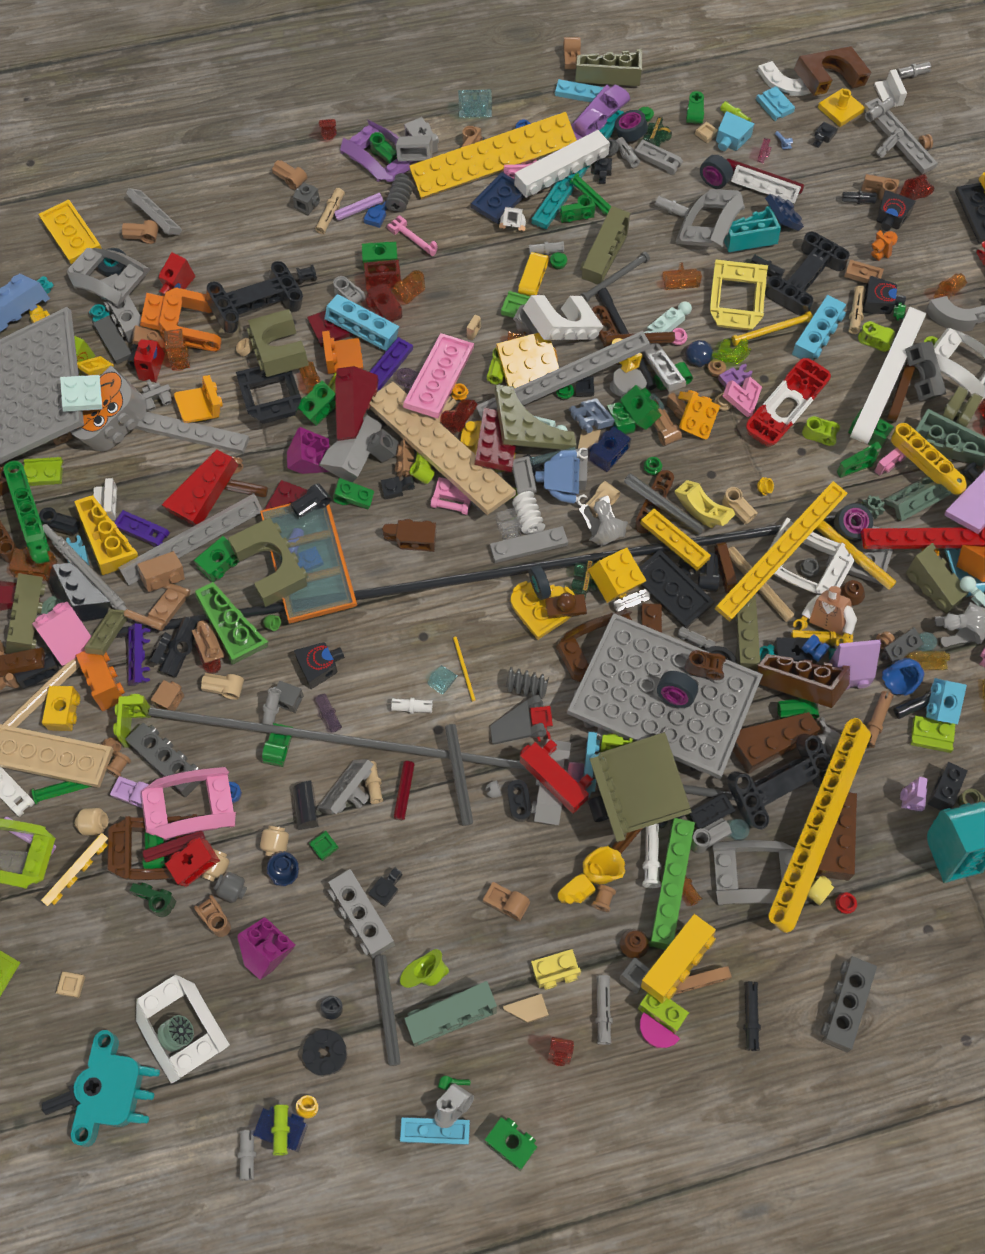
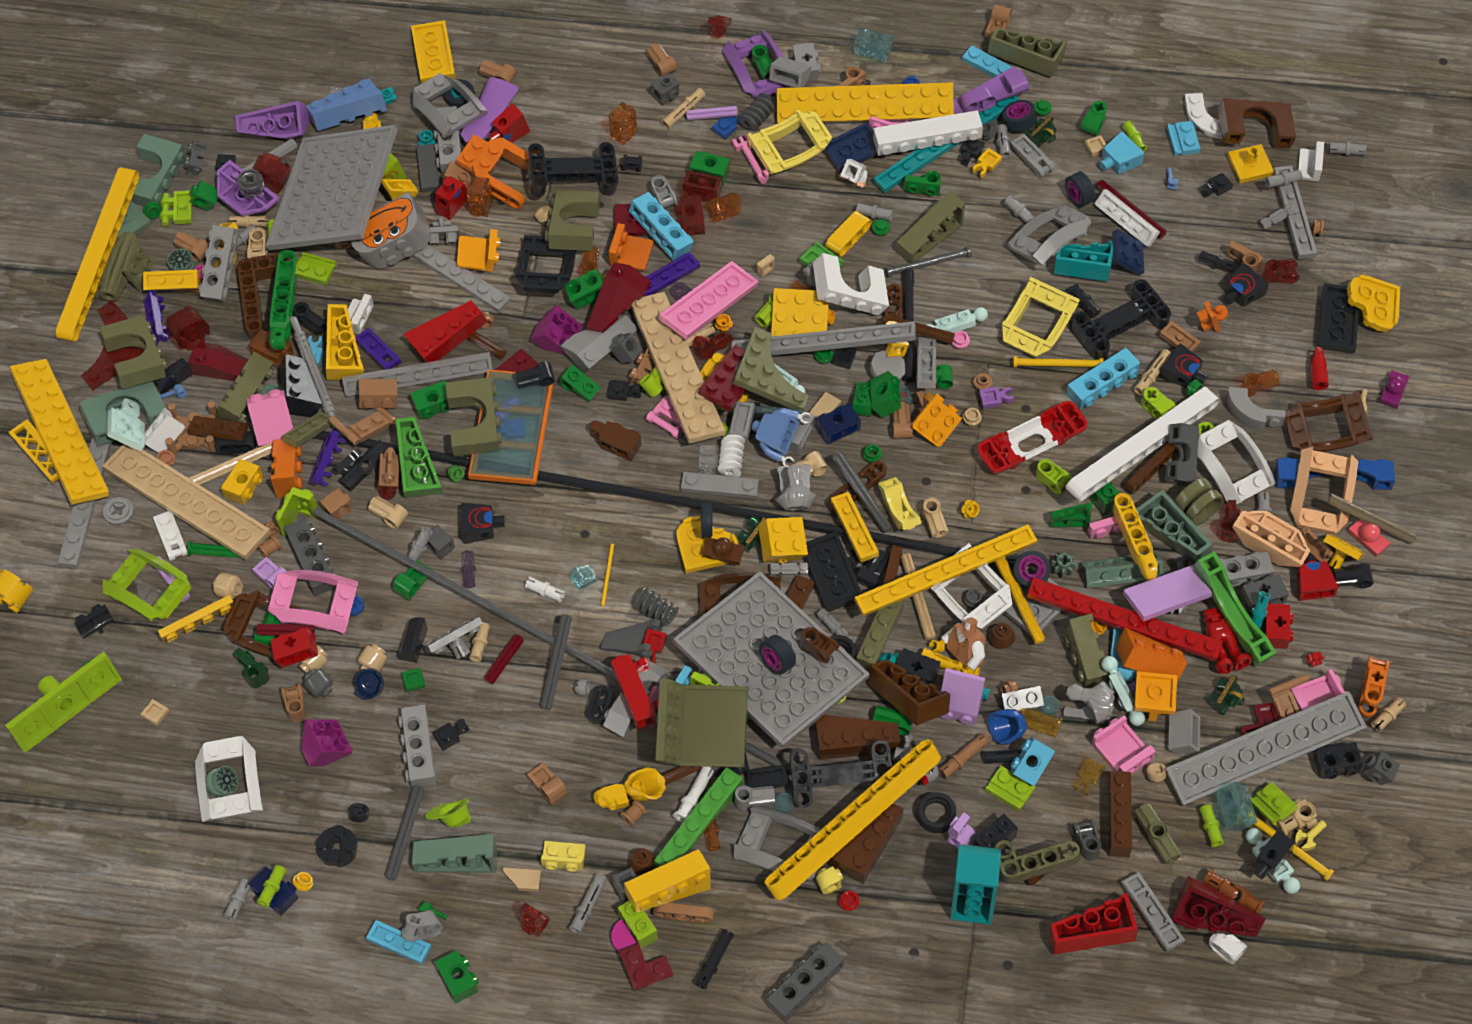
camera: 25 degrees right, 5 degrees down
teal piece [42,1030,160,1147] -> none
light aqua plate [60,375,103,412] -> none
light grey plate [126,189,182,235] -> none
green axle [569,173,611,215] -> none
sand blue plate [569,398,615,433] -> none
clear orange panel [662,262,702,290] -> none
dark blue hair [685,340,714,367] -> none
clear neon green helmet [712,338,751,364] -> none
bright pink plate [723,377,762,417] -> none
clear pink plate [757,138,772,163] -> none
blue wheel [801,634,830,662] -> none
none -> medium lavender panel [460,77,519,144]
none -> clear orange brick [608,102,637,145]
none -> dark red plate [619,944,673,991]
none -> light yellow wedge [747,110,832,174]
none -> black tyre [918,792,956,834]
none -> yellow plate [973,148,1003,178]

